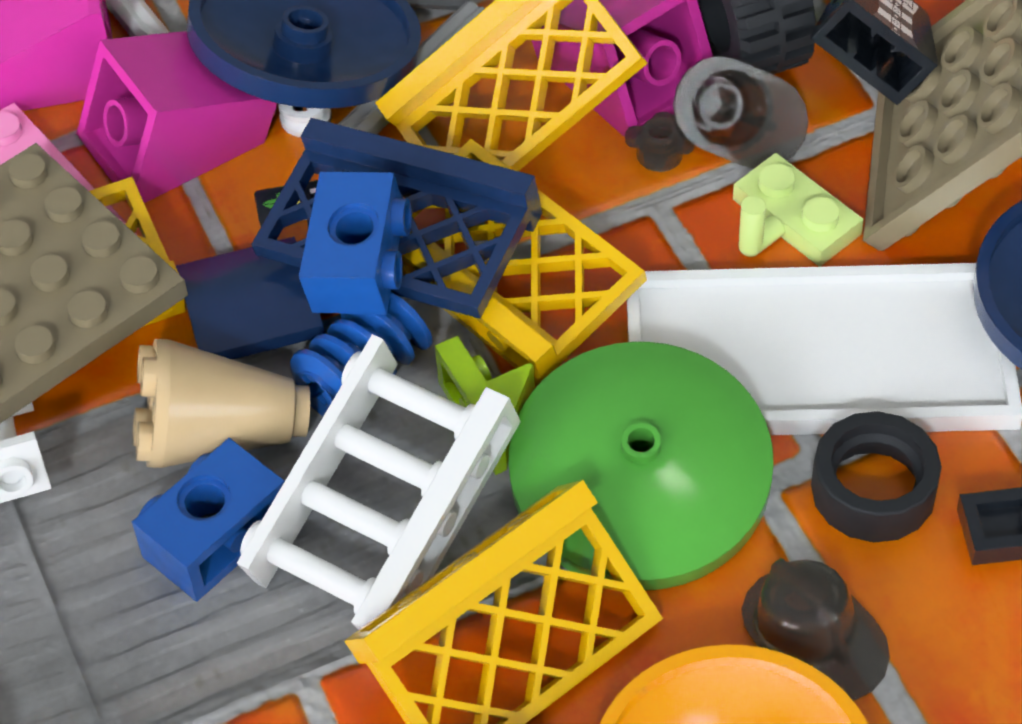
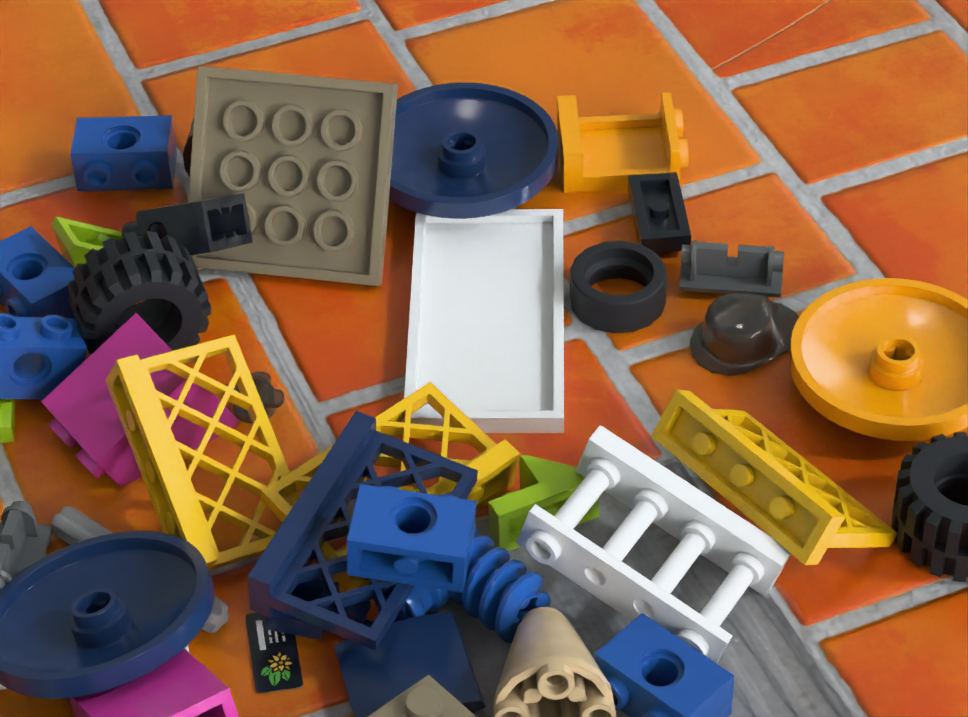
camera: 90 degrees left, 10 degrees down
bright green dish [508,342,773,590] -> none
clear smoke piece [673,56,809,168] -> none
yellowish green plate [733,153,864,267] -> none
none -> dark grey hinge [679,240,784,298]

